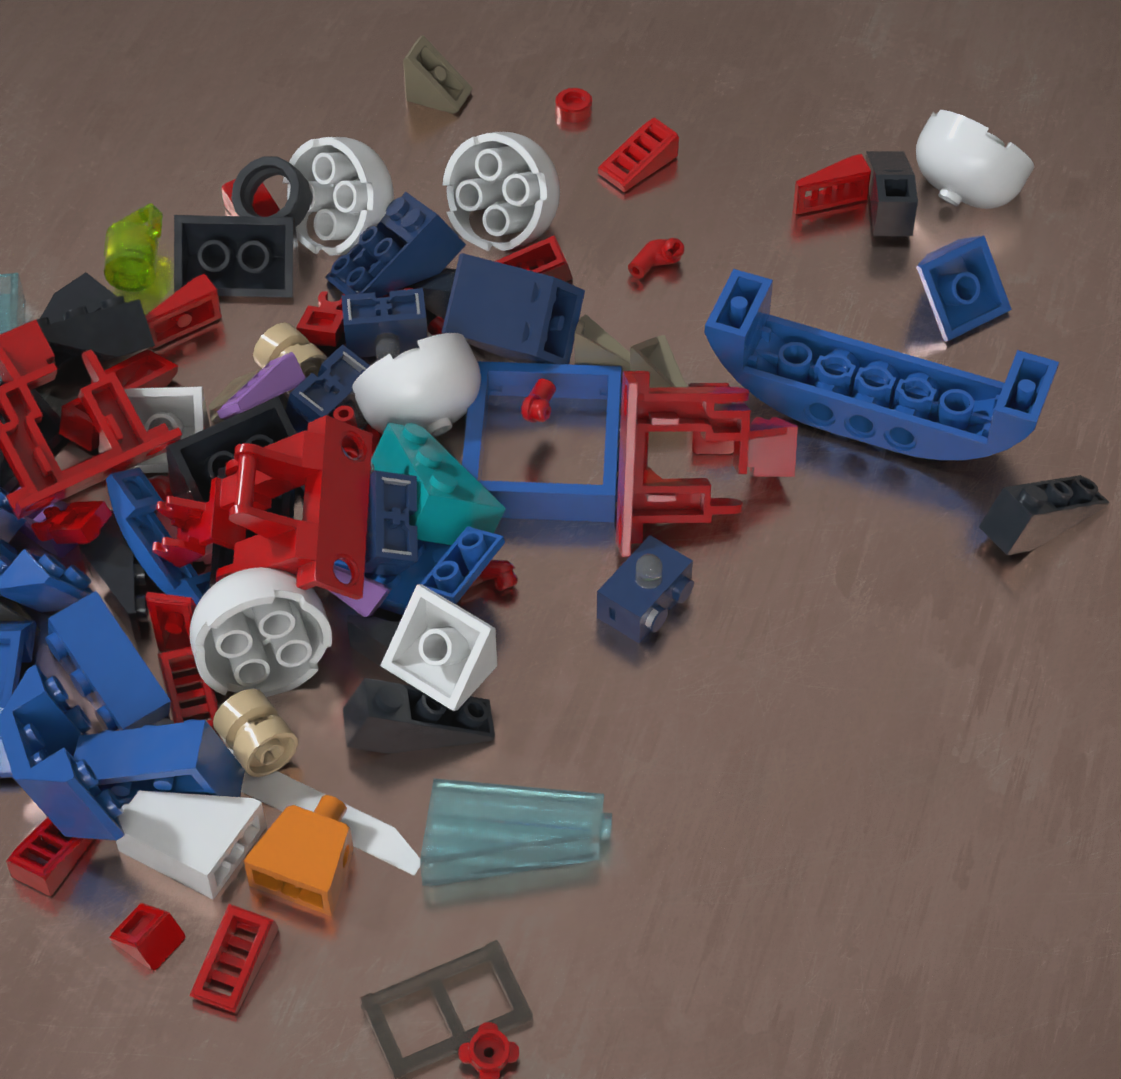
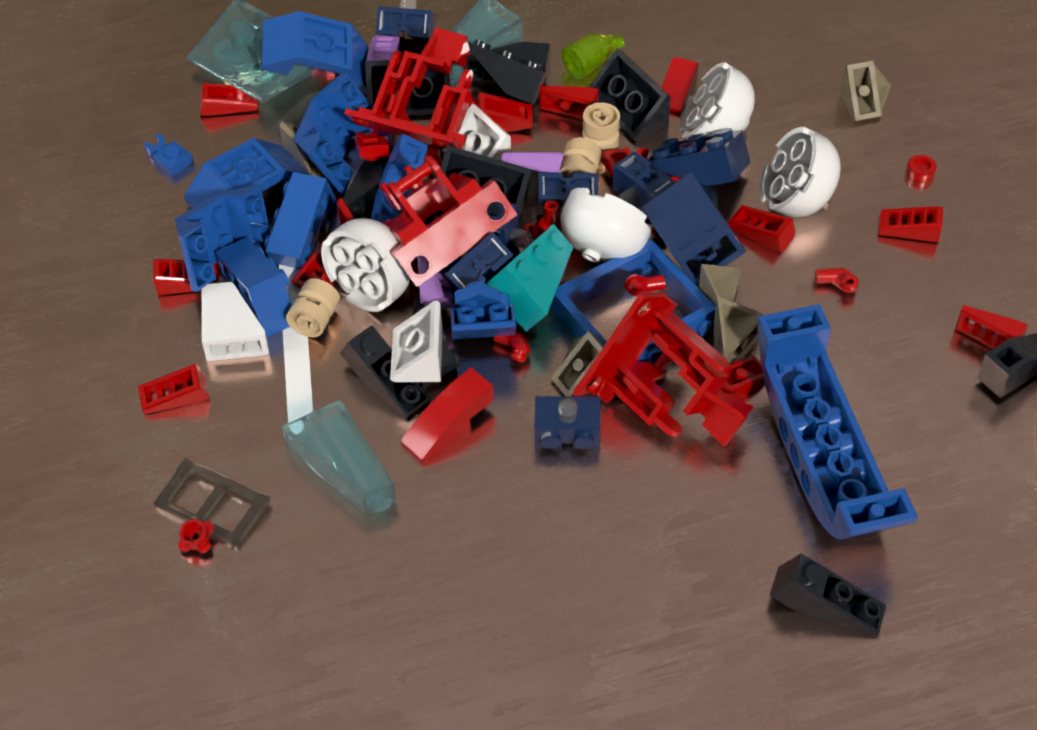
camera: 55 degrees right, 0 degrees up
red slope [109,903,186,970] -> none
black tyre [231,156,312,227] -> none
orange torso [244,795,353,916] -> none
blue slope [916,235,1012,341] -> none
none -> red slope [401,367,494,463]
none -> blue plate [454,281,510,307]
none -> dark tan slope [551,331,604,397]
none -> tan wheel [583,103,620,157]

